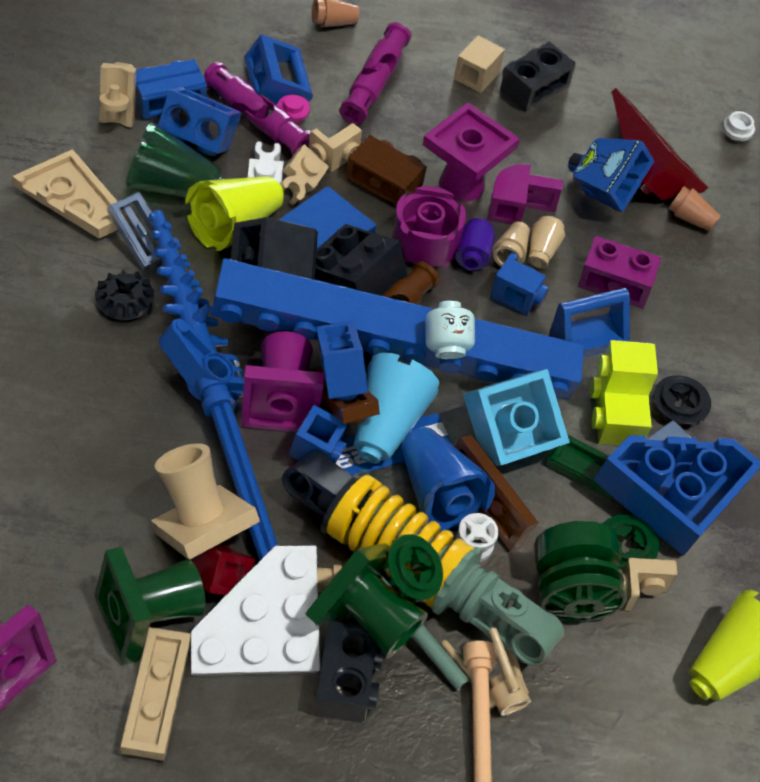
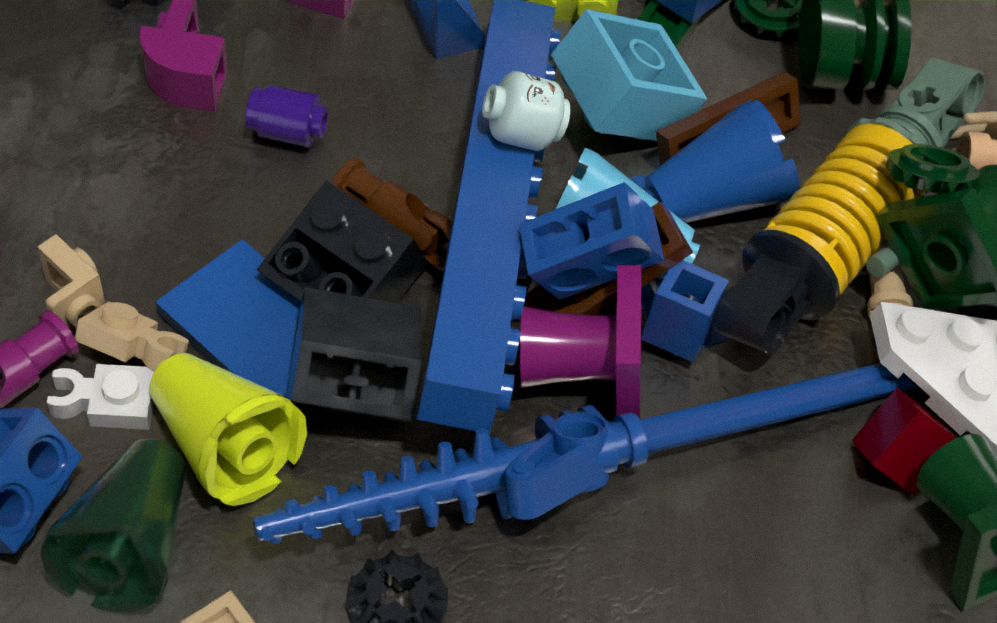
camera: 85 degrees left, 0 degrees up
sand blue tile [107,192,162,271] -> none
tan plant [151,444,260,560] -> none
reddish brown brick [346,135,427,205] -> none
magenta brick [392,186,466,268] -> none
magenta plant [422,102,520,201] -> none
white wheel [455,513,498,563] -> none
blue brick [490,253,549,316] -> none
tan cone [493,222,530,267] -> none
tan cone [527,216,565,269] -> none

